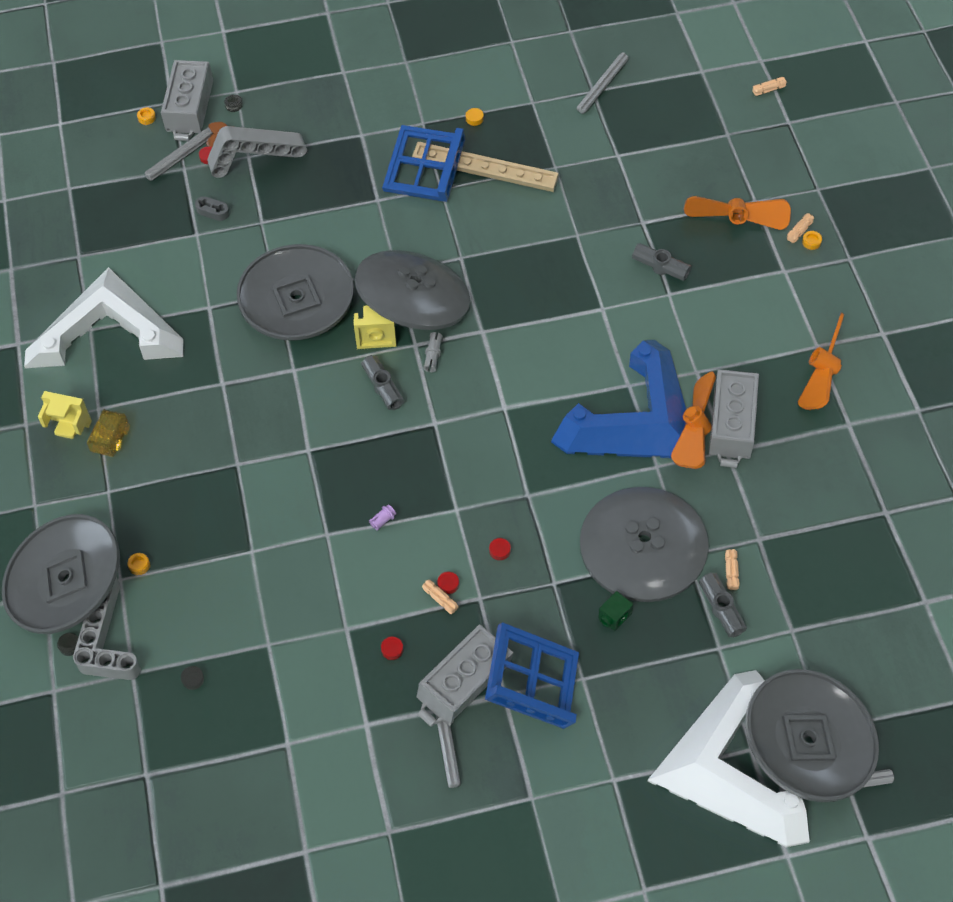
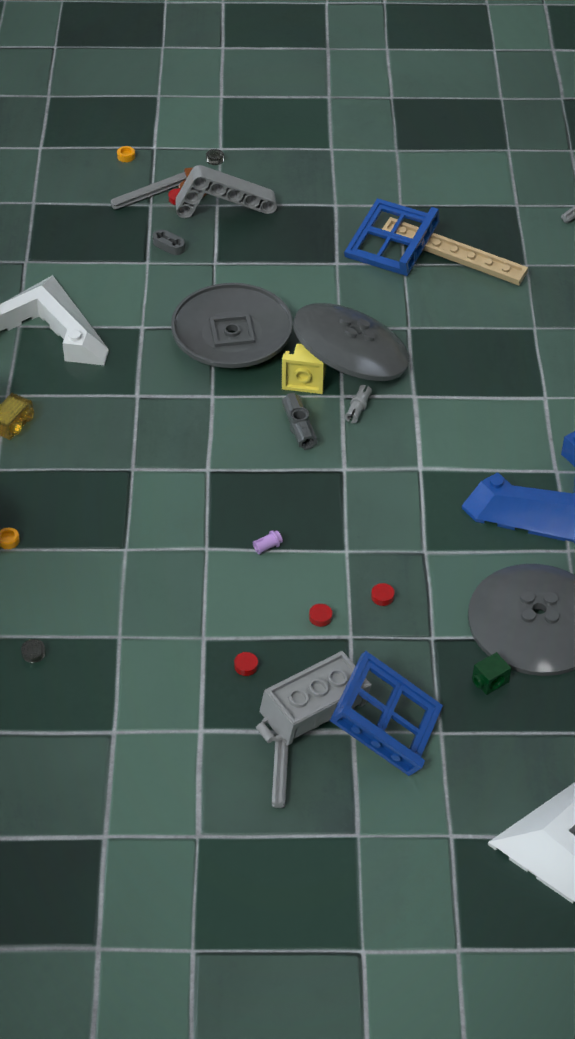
camera: 10 degrees right, 10 degrees down
light grey container [161,60,213,141] -> none
light nougat axle [422,580,458,614] -> none
light orange tile [466,108,484,126] -> none

